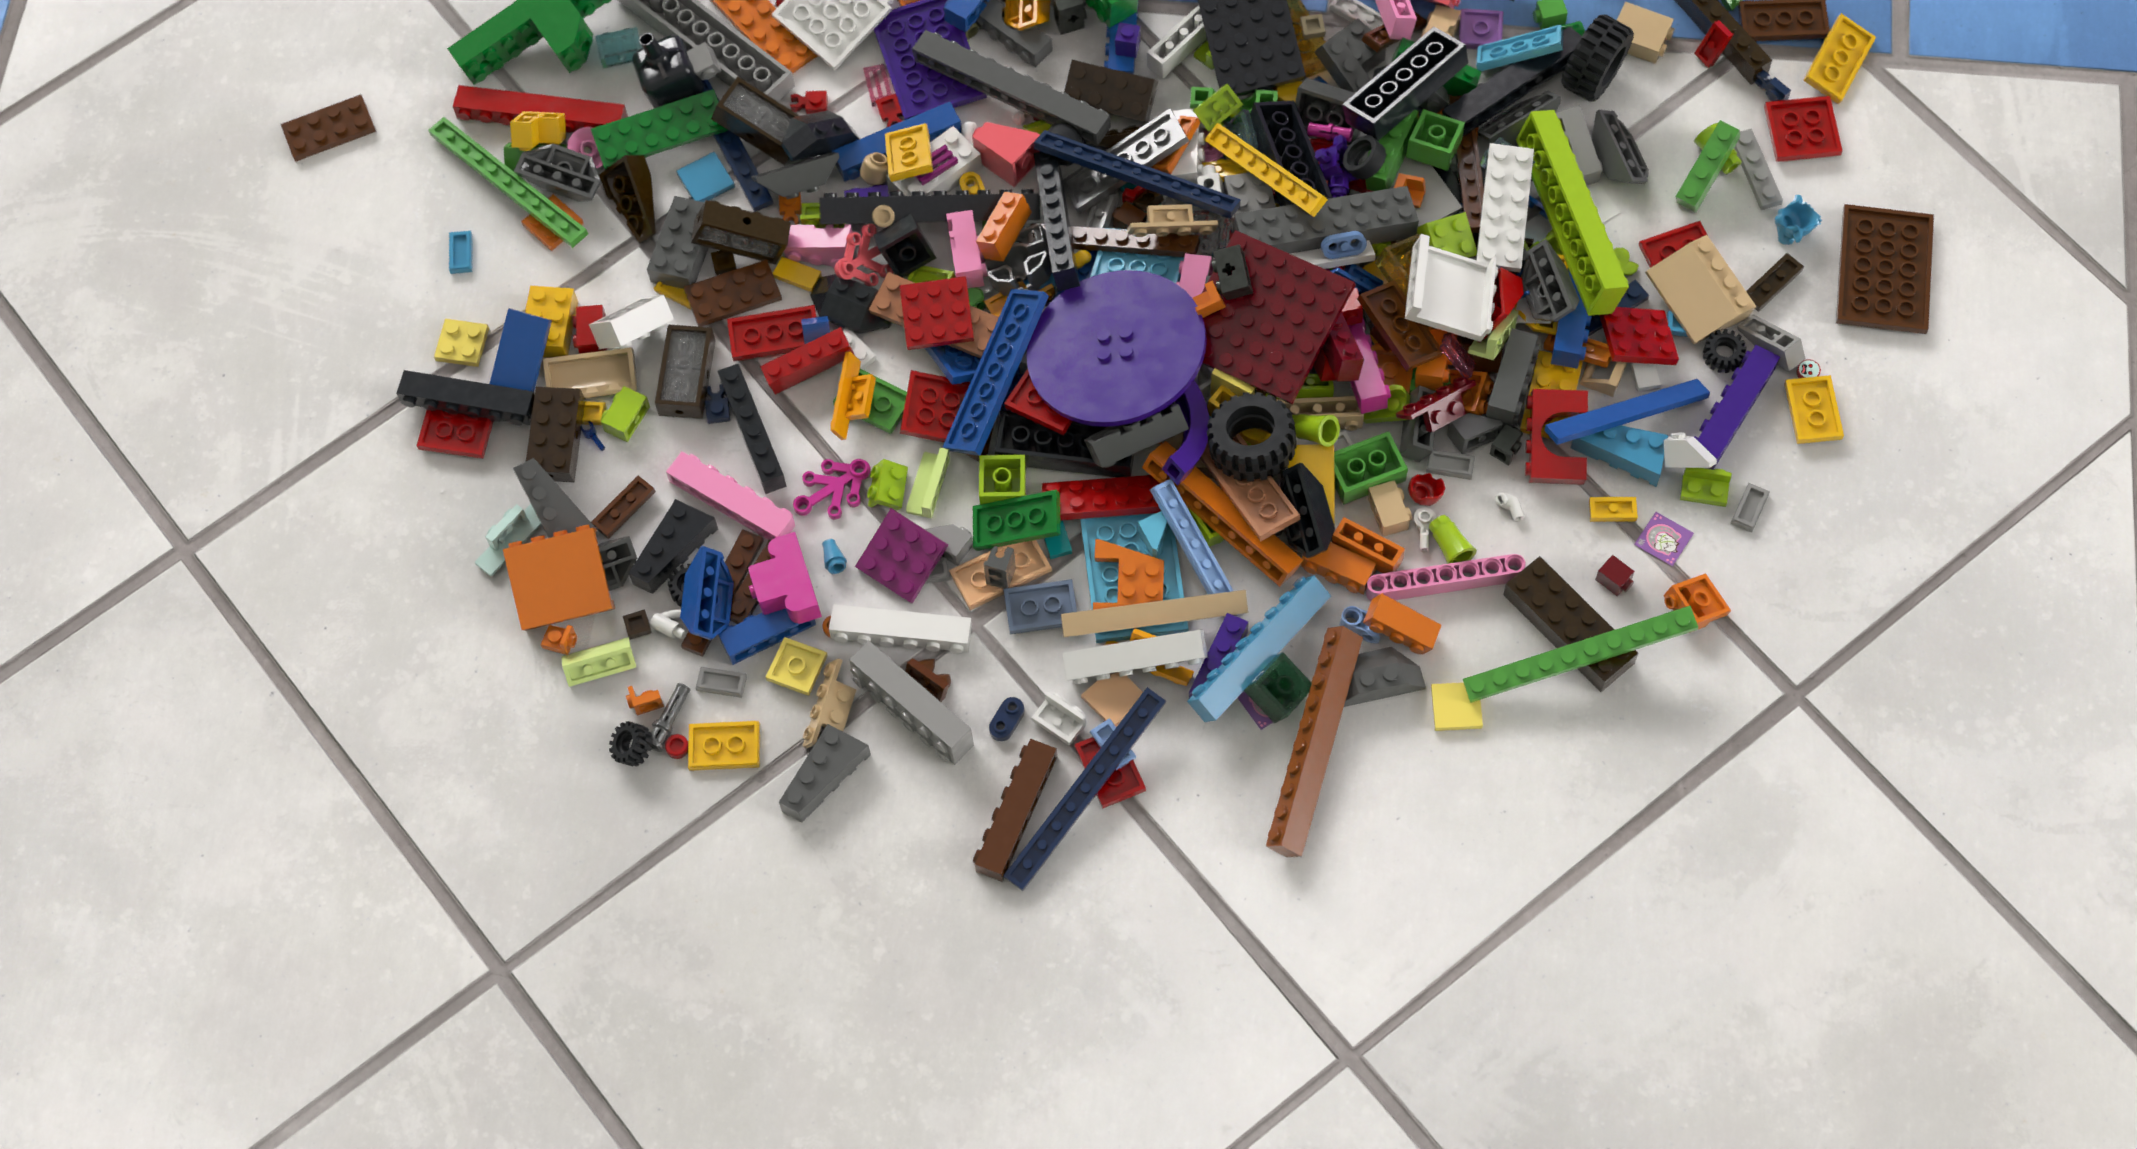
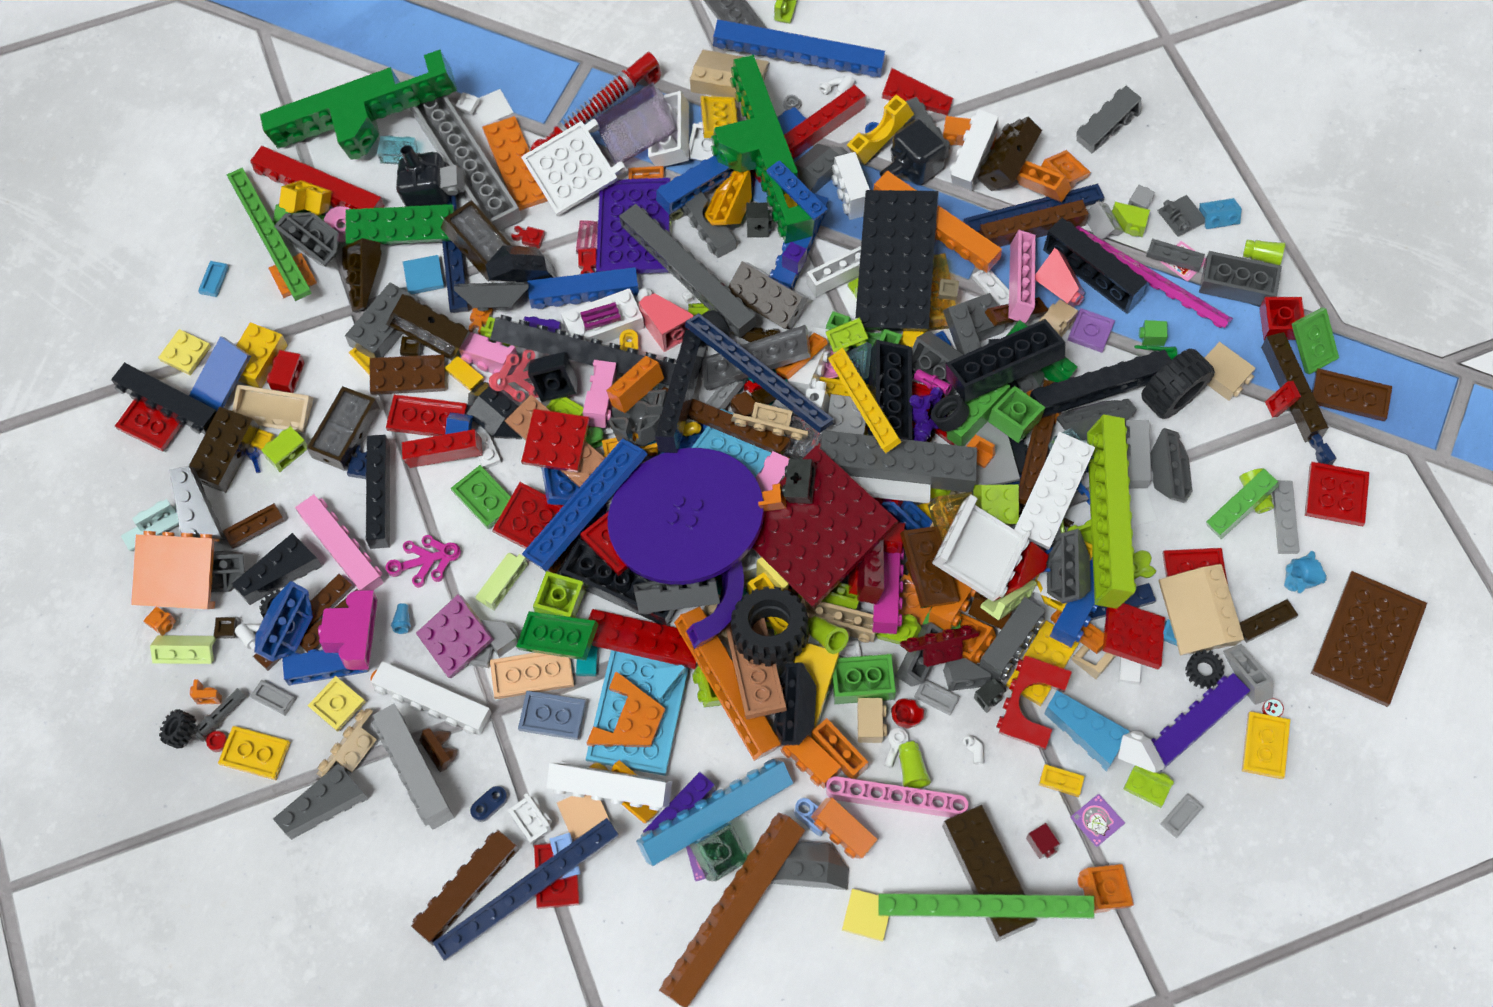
camera: 15 degrees right, 0 degrees up
reddish brown plate [280,94,376,162] -> none
white brick [589,295,674,351] -> none
light orange bracket [830,351,876,440] -> none
tan head [860,152,888,186] -> none
lime bracket [867,459,908,510] -> none
tan tile [872,205,895,227] -> none
yellow tile [885,123,933,182] -> none
dark grey hinge [983,546,1016,589] -> none
tan tile [1061,590,1248,637] -> none
light blue tile [1150,479,1233,594] -> none
medium blue plate [1321,231,1367,259] -> none
clear pink tile [1440,332,1476,379] -> none
medium azure tile [1476,25,1563,71] -> none
blue tile [1544,379,1710,445] -> none
yellow tile [1803,13,1876,104] -> none

